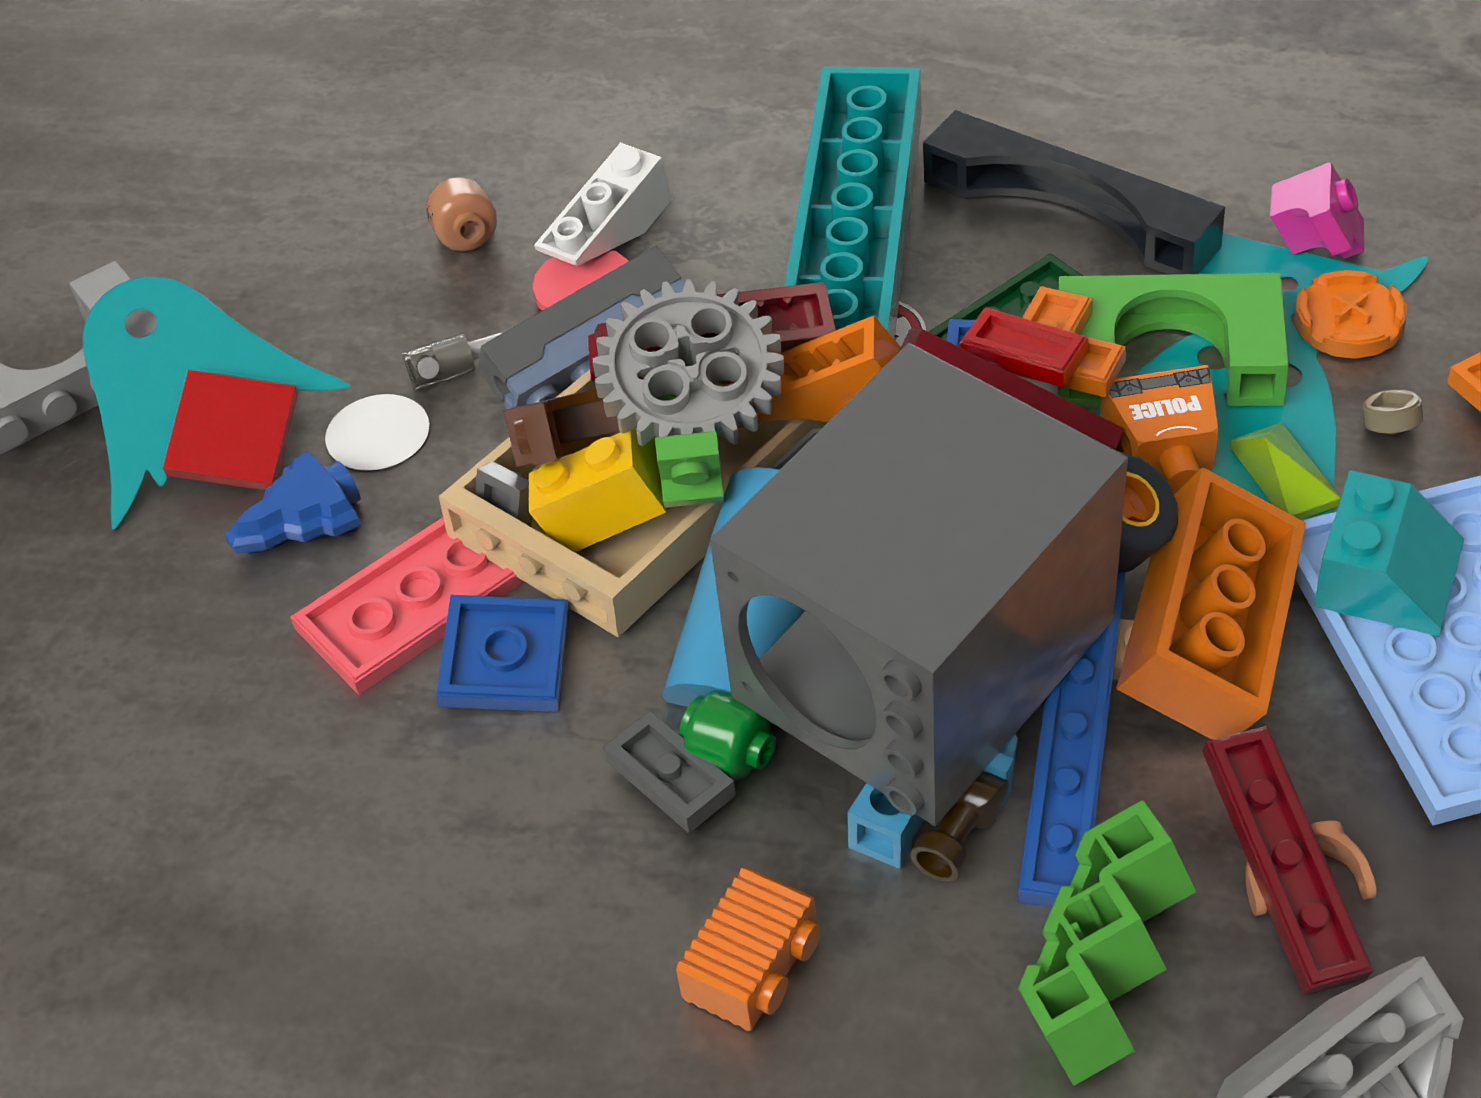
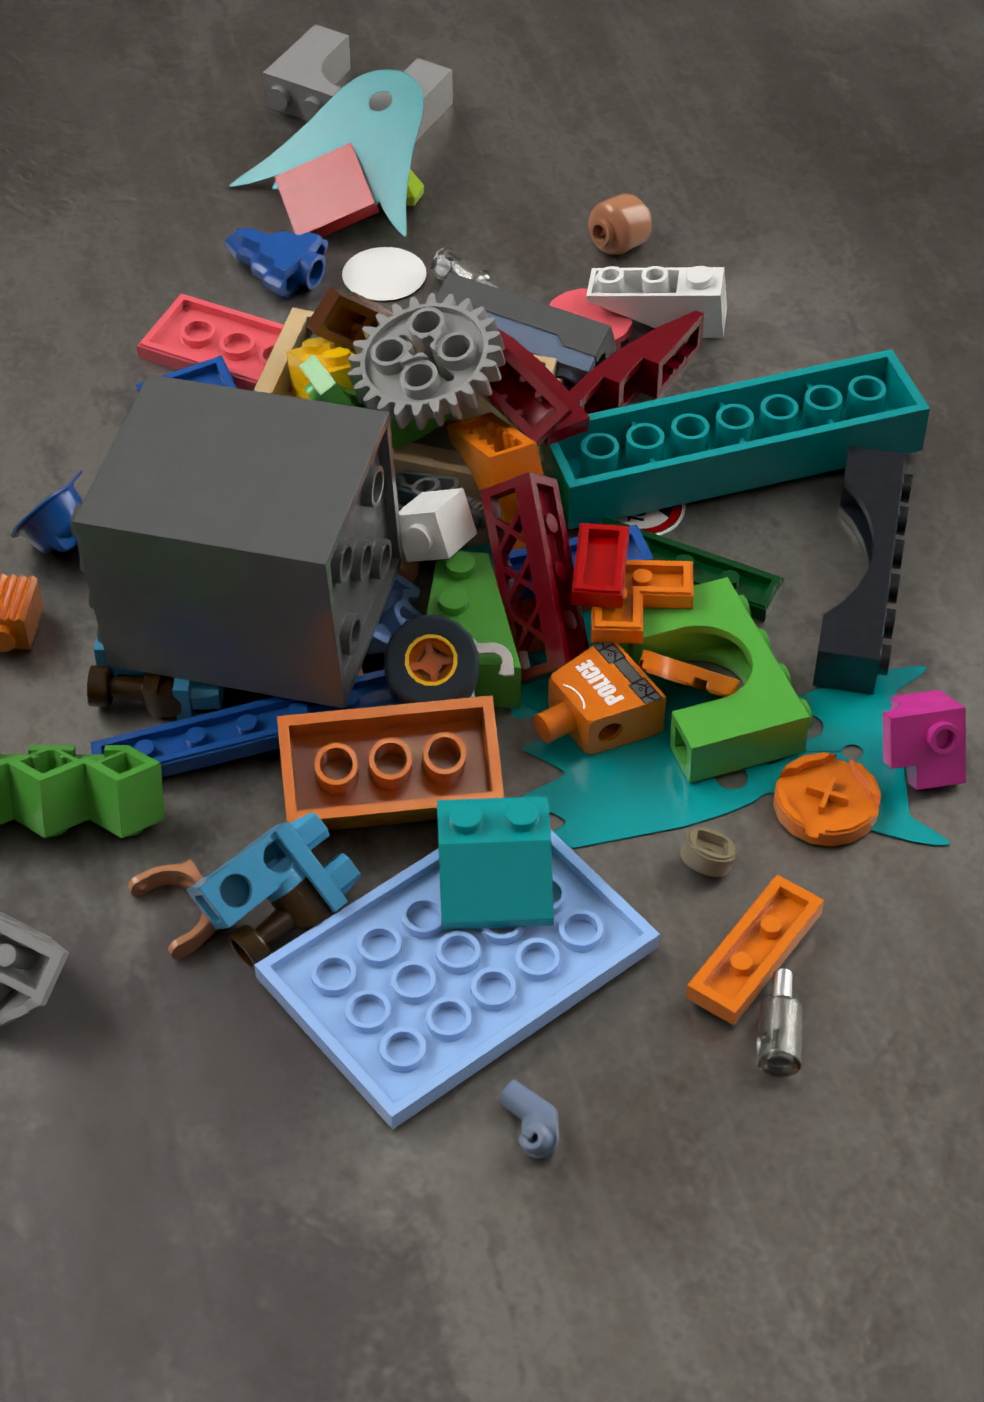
camera: 60 degrees right, 0 degrees up
dark red tile [1202,726,1374,996] -> none
lime slope [1230,422,1341,520] -> none
none -> blue piece [10,470,83,554]
none -> dark azure hips [186,812,361,971]
none -> dark red slope [569,311,704,414]
none -> orange tile [638,649,741,697]

